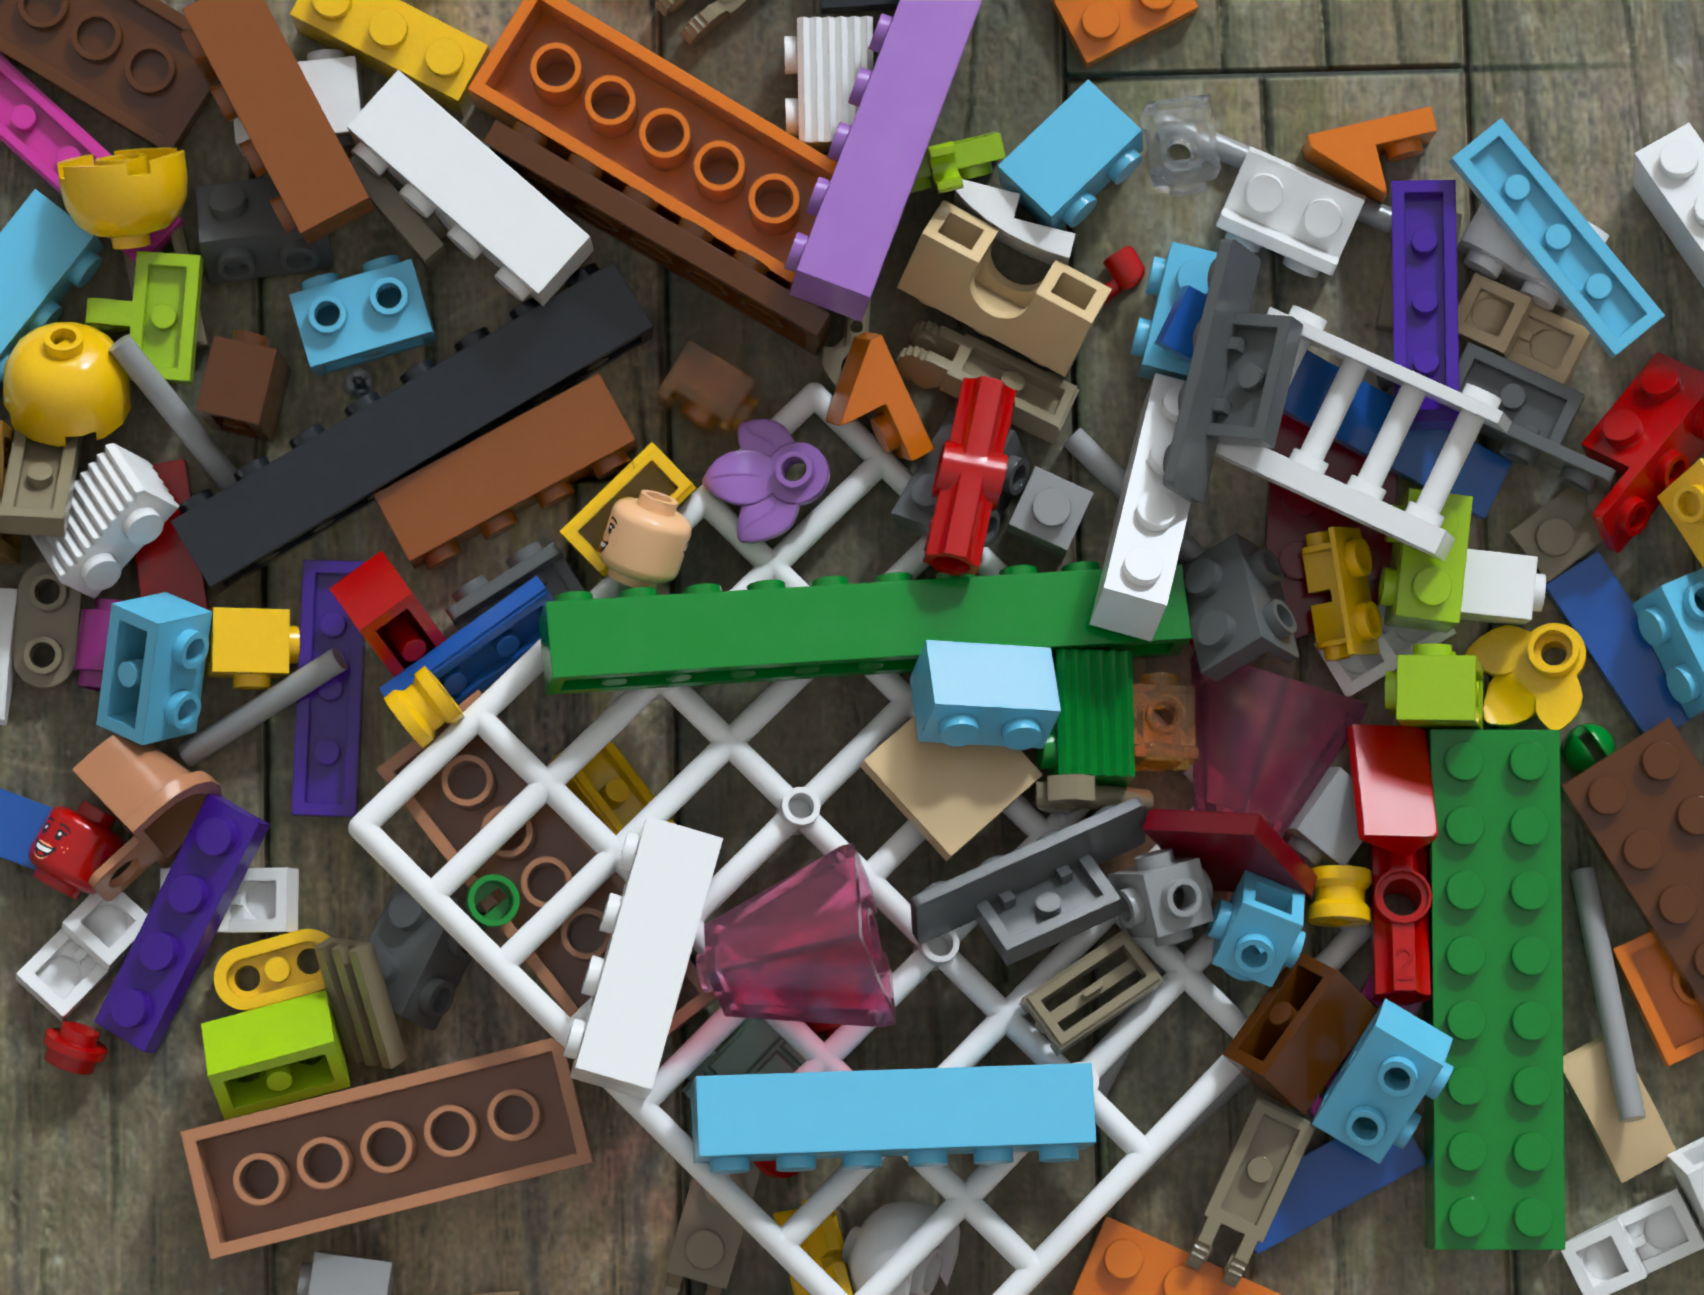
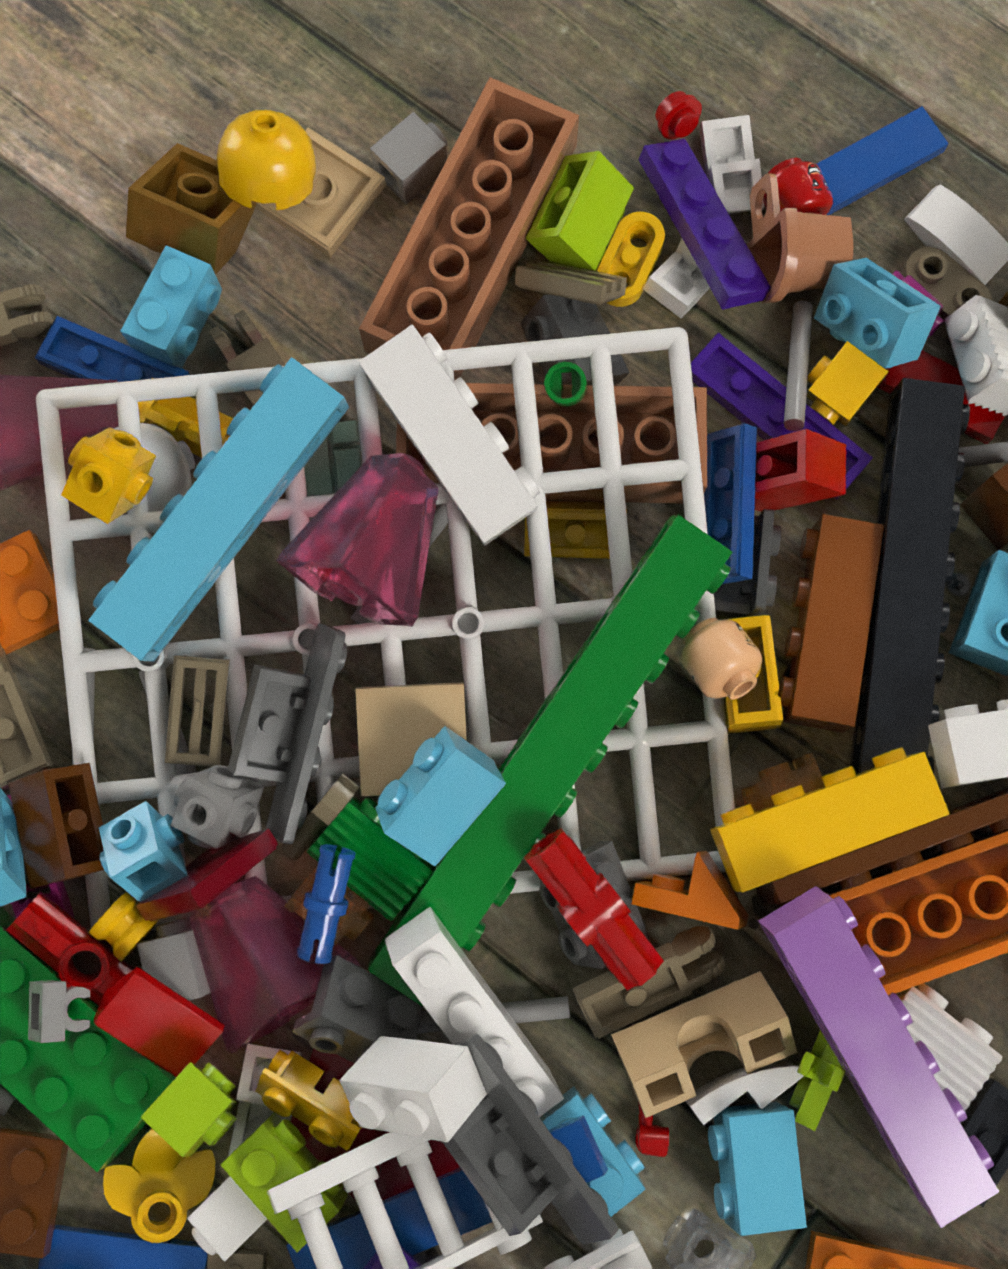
camera: 135 degrees right, 5 degrees down
yellow wheel [383,666,465,748] -> none
medium lavender plate [702,419,830,543] -> none
light grey brick [1006,466,1094,559] -> none
green hinge [1561,723,1615,774] -> none
none -> light grey tile [28,980,90,1043]
none -> yellow brick [61,427,156,524]
none -> blue pin [296,844,356,964]
none -> white brick [339,1036,487,1142]
none -> yellow brick [710,747,950,893]

